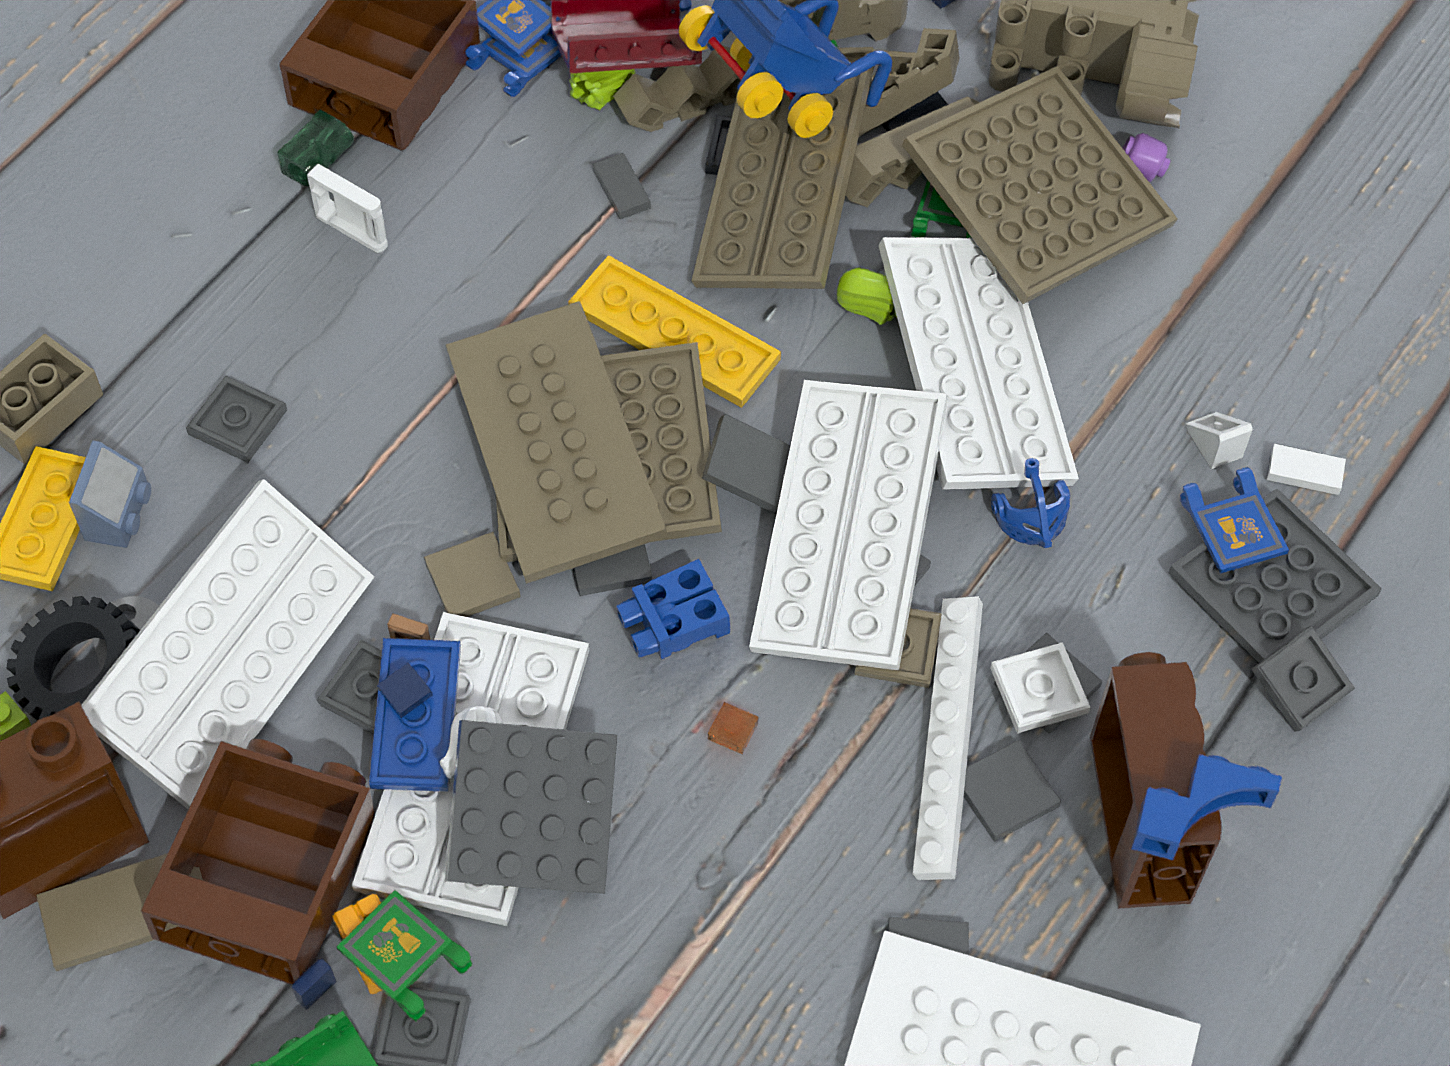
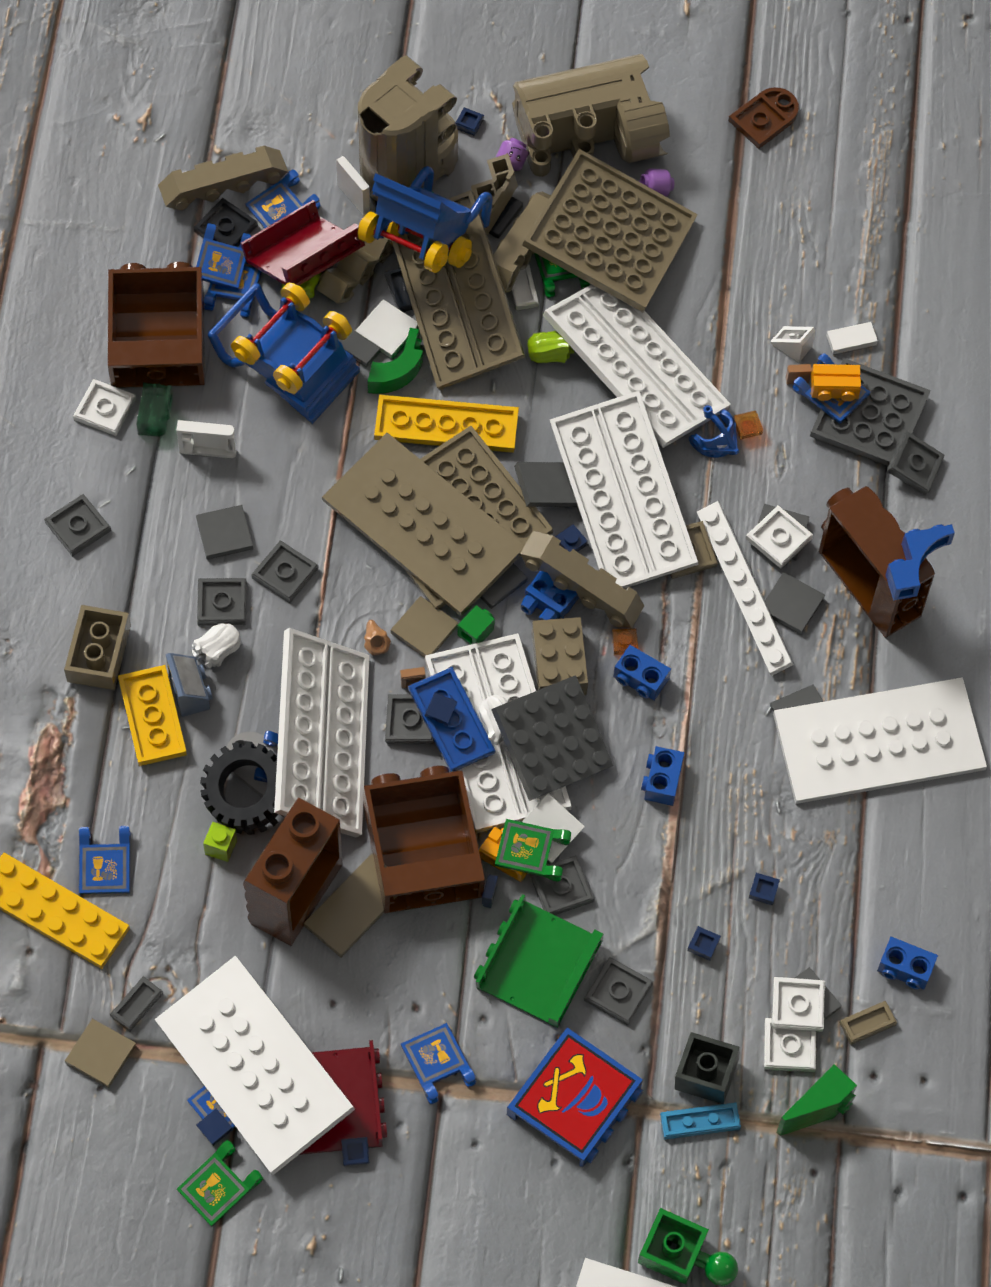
camera: 30 degrees left, 5 degrees up
none -> dark grey tile [44,494,111,556]
none -> white tile [73,379,136,436]
none -> white piece [192,624,241,669]
none -> dark grey tile [196,505,253,560]
none -> blue piece [208,282,360,424]
none -> dark grey tile [251,540,319,603]
none -> white tile [355,299,419,359]
none -> medium nougat animal [364,620,391,656]
none -> green arch [367,328,423,394]
none -> green brick [457,605,495,645]
none -> medium lavender head [496,138,529,171]
none -> white tile [511,265,539,310]
none -> dark tan brick [520,531,644,629]
none -> white tile [522,793,585,864]
none -> dark tan brick [532,617,588,695]
none -> dark blue plate [555,524,588,552]
none -> blue brick [613,645,671,701]
none -> blue brick [641,746,685,806]
none -> reddish brown tile [728,87,799,149]
none -> clear orange plate [734,410,763,440]
none -> medium nougat tile [786,364,812,384]
none -> light orange brick [811,364,861,401]

